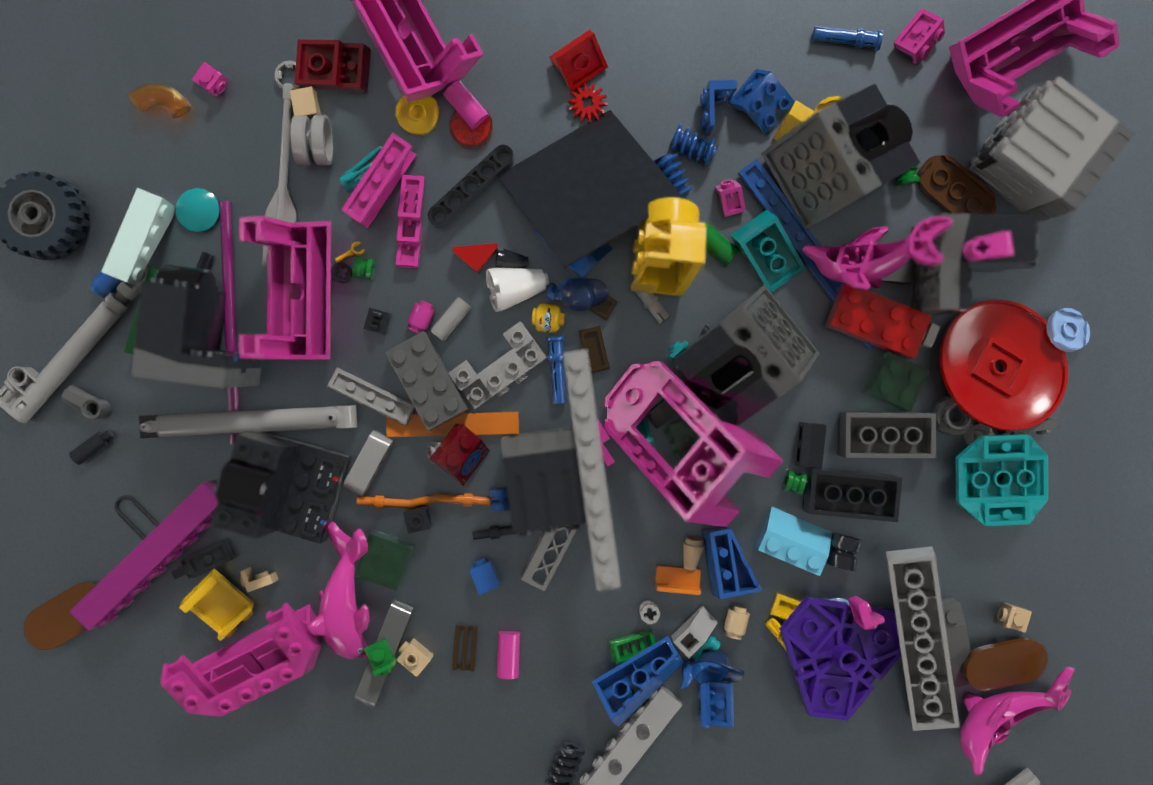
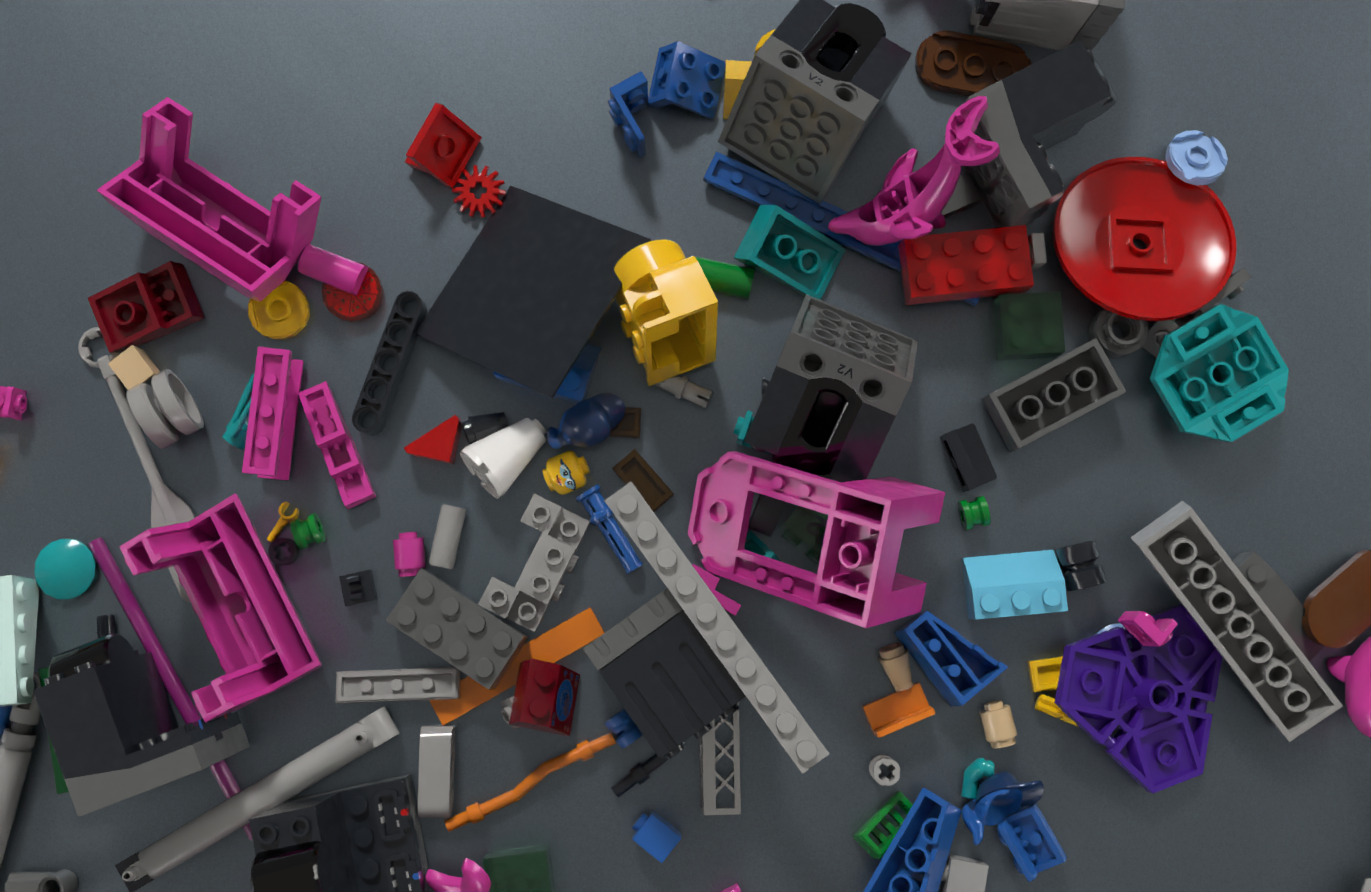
camera: 25 degrees left, 5 degrees down
black brick [403,504,433,534] -> none
blue piece [654,153,693,199] -> none
blue piece [670,123,719,167] -> none
light grey slope [671,606,718,658] -> none
dark pink bracket [715,180,746,217] -> none
black brick [803,467,902,522] -> none
green wheel [897,165,920,186] -> none
dark pink piece [963,231,1015,262] -> none
tan bracket [997,603,1032,633] -> none

